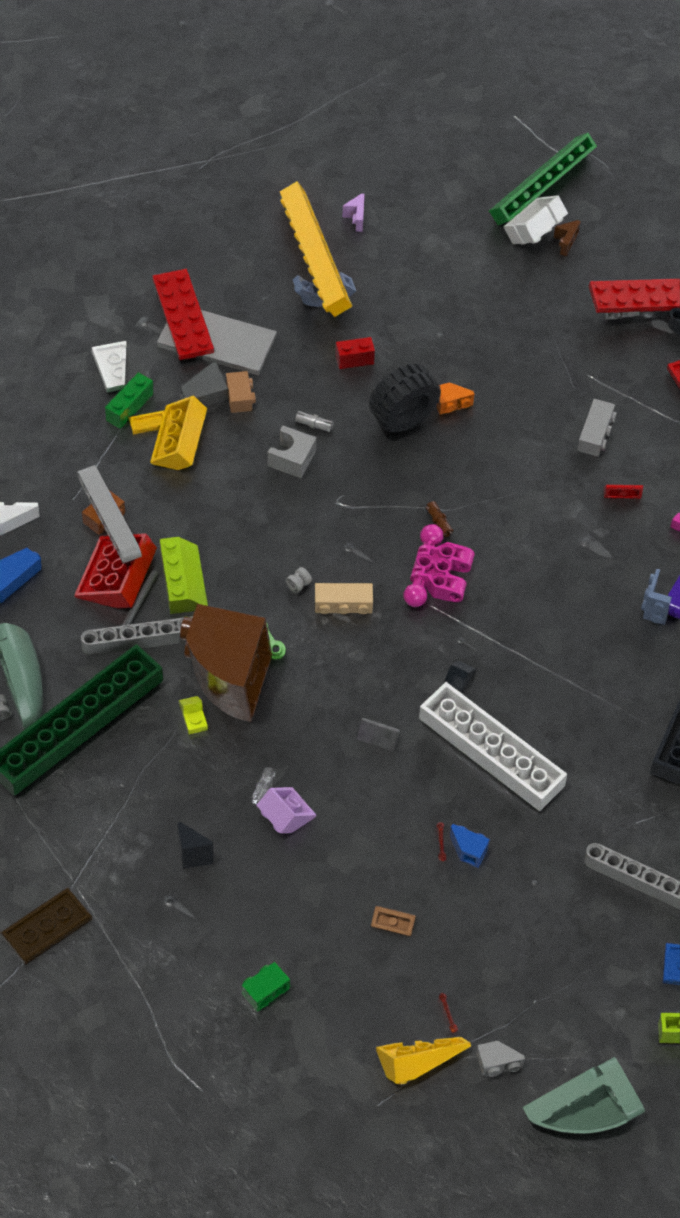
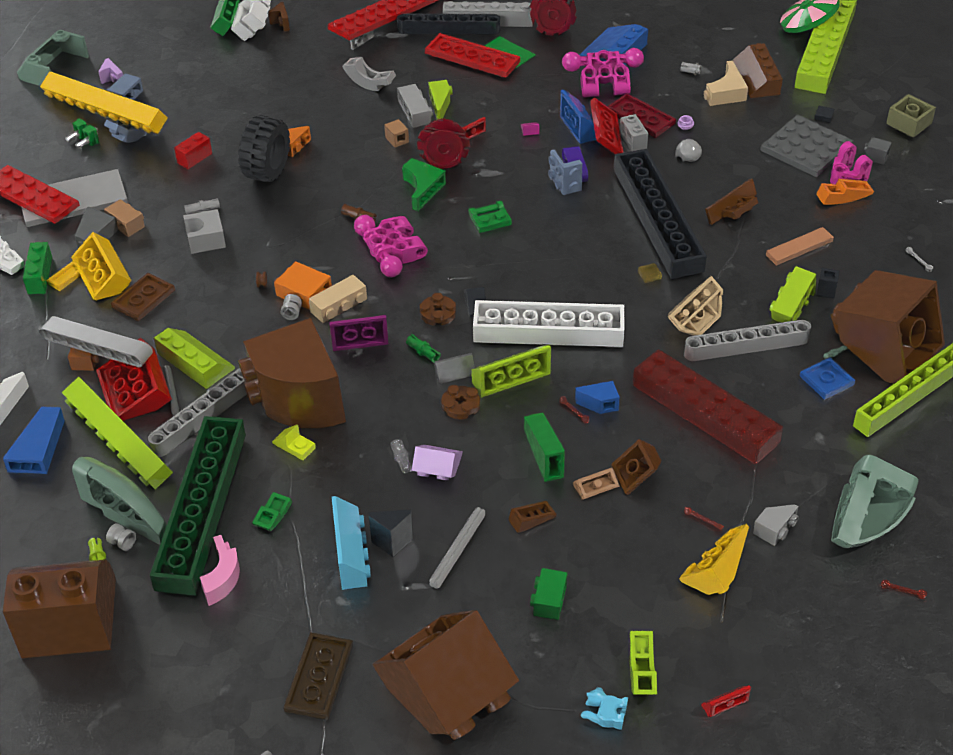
camera: 35 degrees left, 10 degrees down
none -> sand green windscreen [17,30,89,86]
none -> lime brick [62,377,173,490]
none -> green piece [65,118,99,149]
none -> sand blue brick [107,73,143,100]
none -> reddish brown tile [111,273,175,321]
none -> bright pink arch [200,535,240,606]
none -> green slope [252,492,292,531]
none -> reddish brown bush [256,272,267,288]
none -> orange brick [274,261,332,310]
none -> magenta slope [329,315,389,351]
none -> medium azure slope [332,496,371,590]
none -> light grey arch [342,57,396,91]
none -> reddish brown slope [372,610,519,740]
none -> medium nougat brick [384,119,409,147]
none -> green arch [402,158,446,211]
none -> green pin [406,334,441,363]
none -> dark red plant [417,118,470,169]
none -> reddish brown plate [420,293,456,326]
none -> lime slope [428,80,453,119]
none -> light grey axle [429,507,485,589]
none -> reddish brown plate [441,385,480,419]
none -> green plate [468,201,512,233]
none -> lime slope [471,345,551,398]
none -> reddish brown slope [509,501,557,533]
none -> green slope [524,413,565,482]
none -> medium azure animal [581,687,628,730]
none -> reddish brown slope [611,439,662,495]
none -> lime arch [630,631,657,695]
none -> clear red brick [633,349,783,464]
none -> clear yellow tile [638,263,662,283]
none -> tan wedge [668,276,723,336]
none -> red slope [701,685,751,717]
none -> clear red hinge [881,580,927,599]

